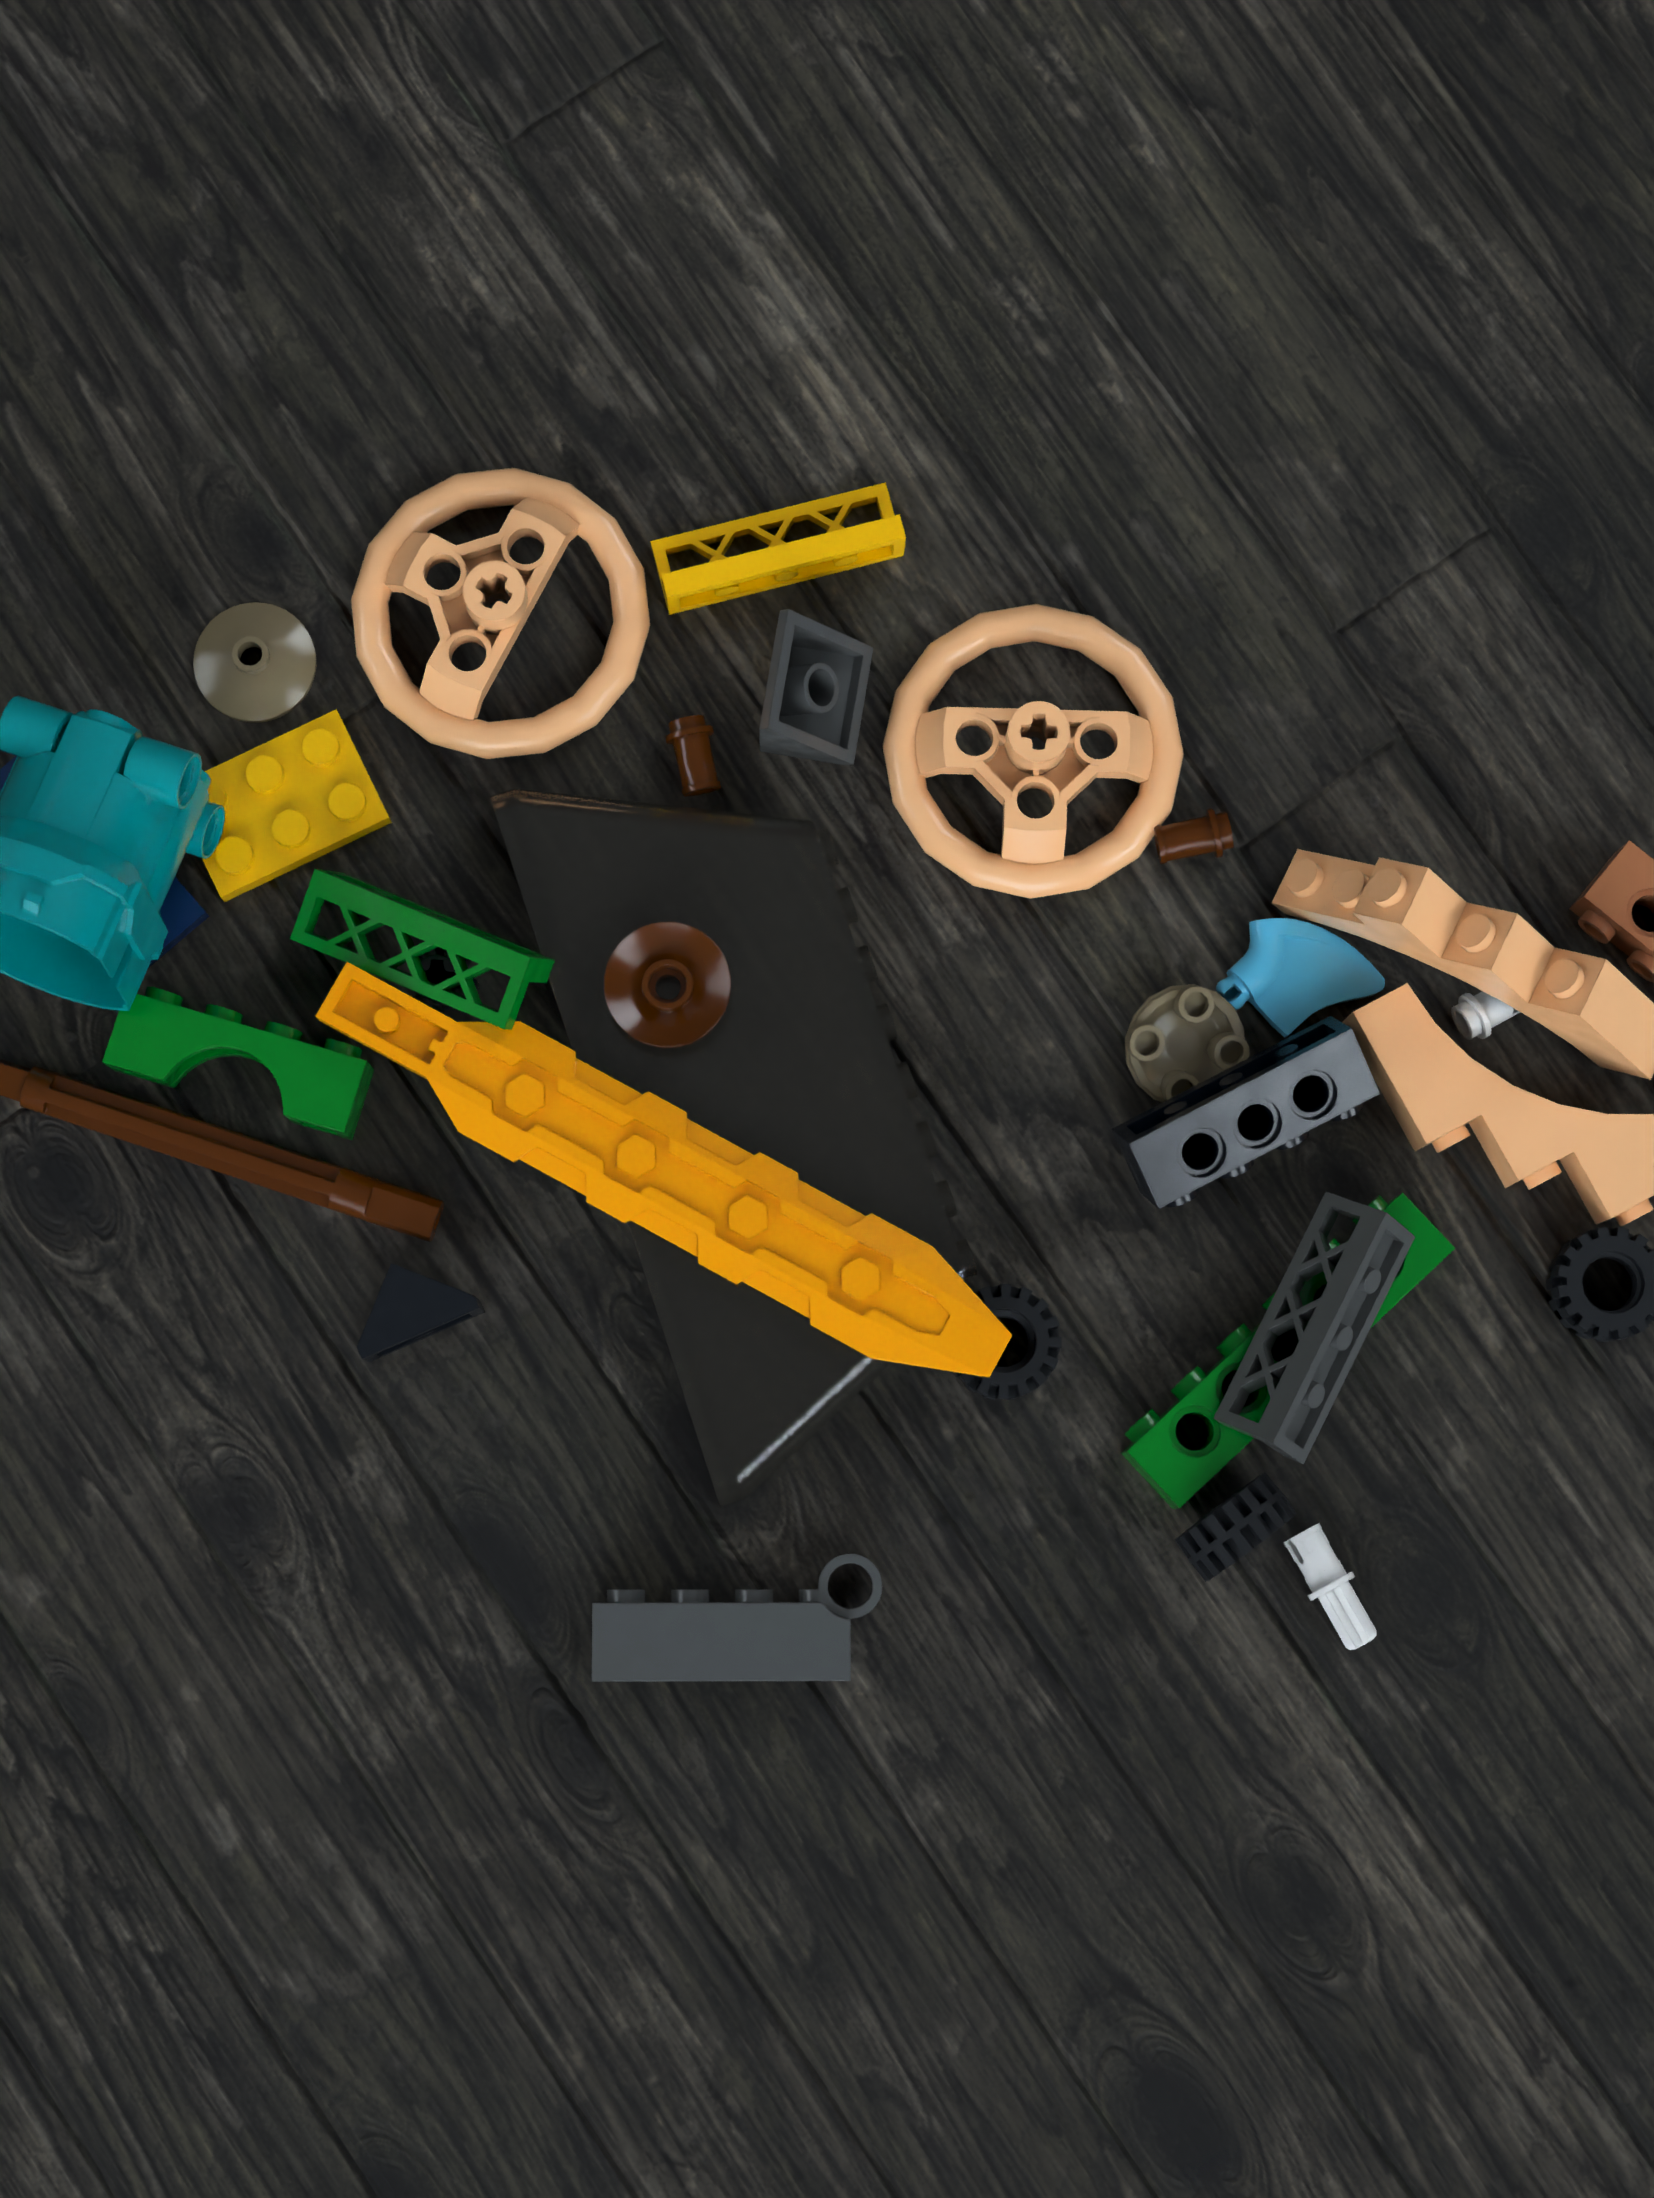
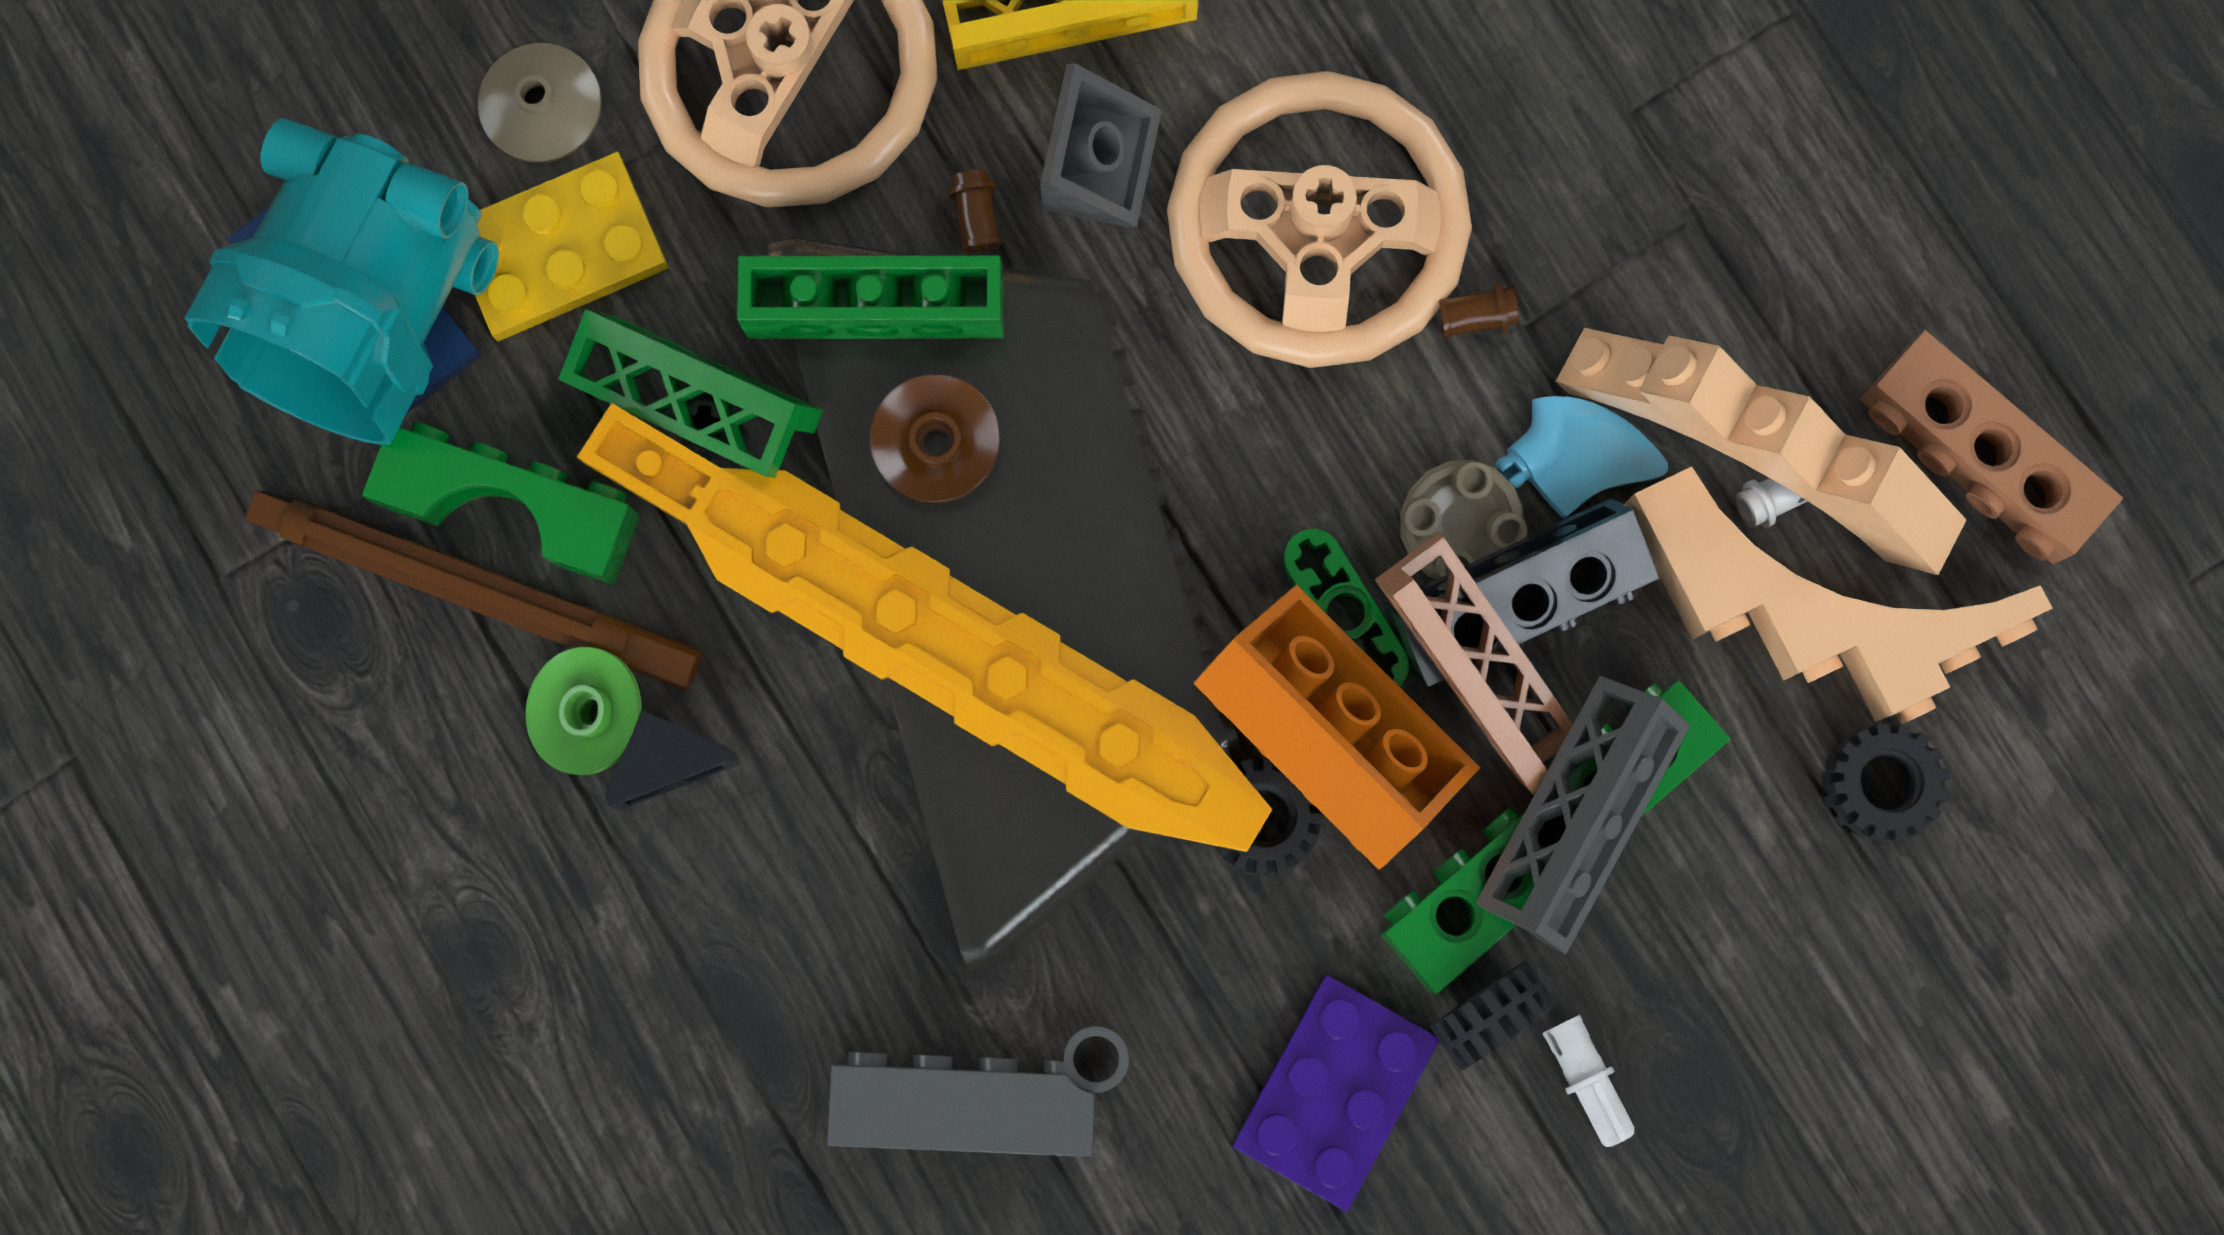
camera: 10 degrees right, 0 degrees up
none -> bright green dish [526,647,642,775]
none -> green brick [737,256,1004,339]
none -> orange brick [1193,585,1481,870]
none -> dark purple plate [1231,975,1439,1212]
none -> green beam [1283,529,1409,687]
none -> nougat fence [1375,533,1573,795]

